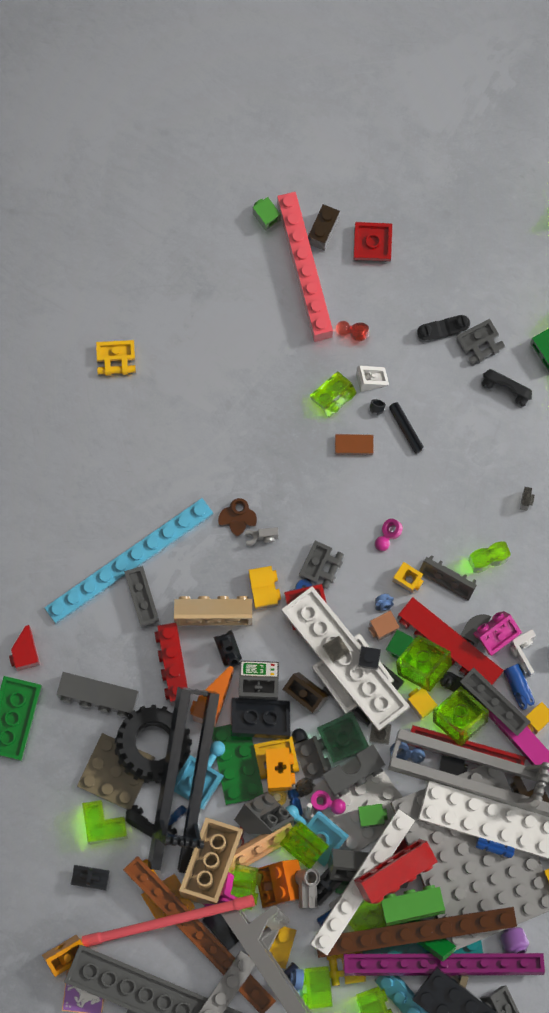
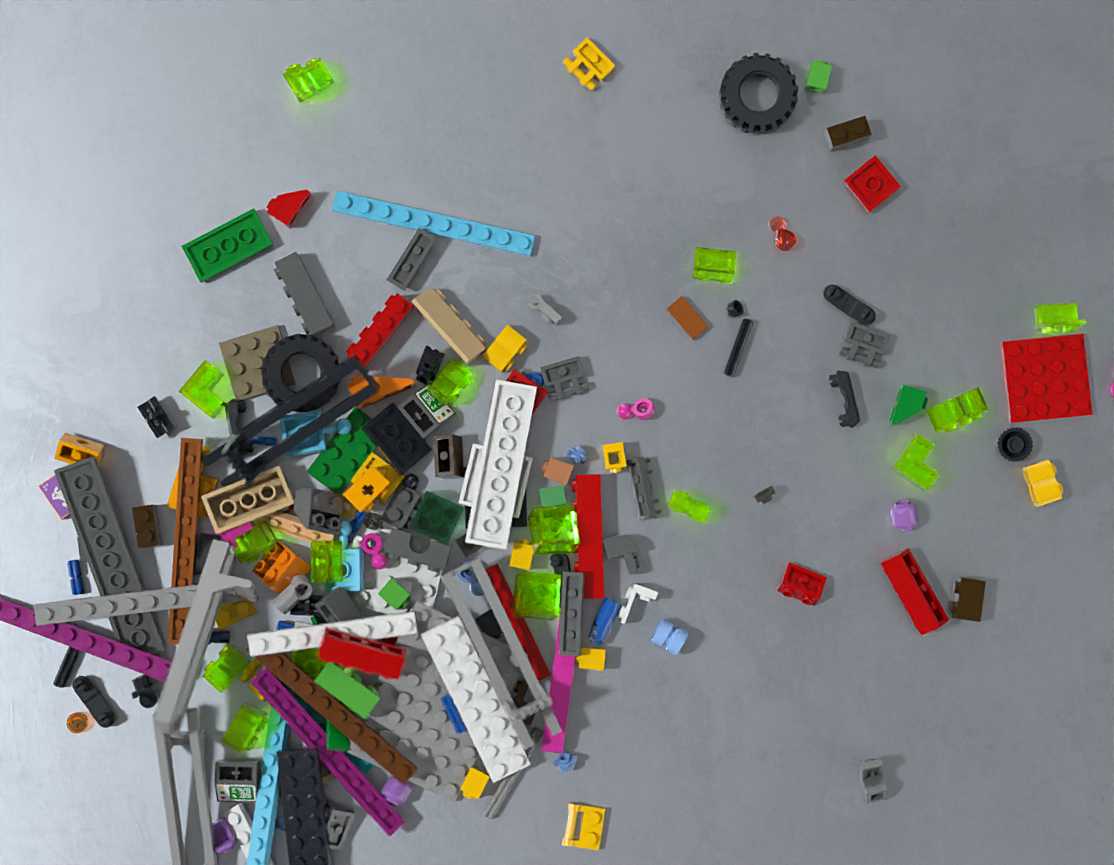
camera: 50 degrees right, 10 degrees up
coral piece [82,895,255,947] -> none
reddish brown plate [218,498,257,536] -> none
coral brick [277,192,333,342] -> none
medium blue plate [289,969,304,998] -> none
clear smoke plate [323,636,350,663] -> none
white slope [356,366,389,392] -> none
black plate [358,646,381,670] -> none
dark pink bracket [473,611,522,656] -> none
none -> dark brown brick [132,504,163,549]
none -> clear neon green brick [426,357,472,406]
none -> black tyre [719,53,799,135]

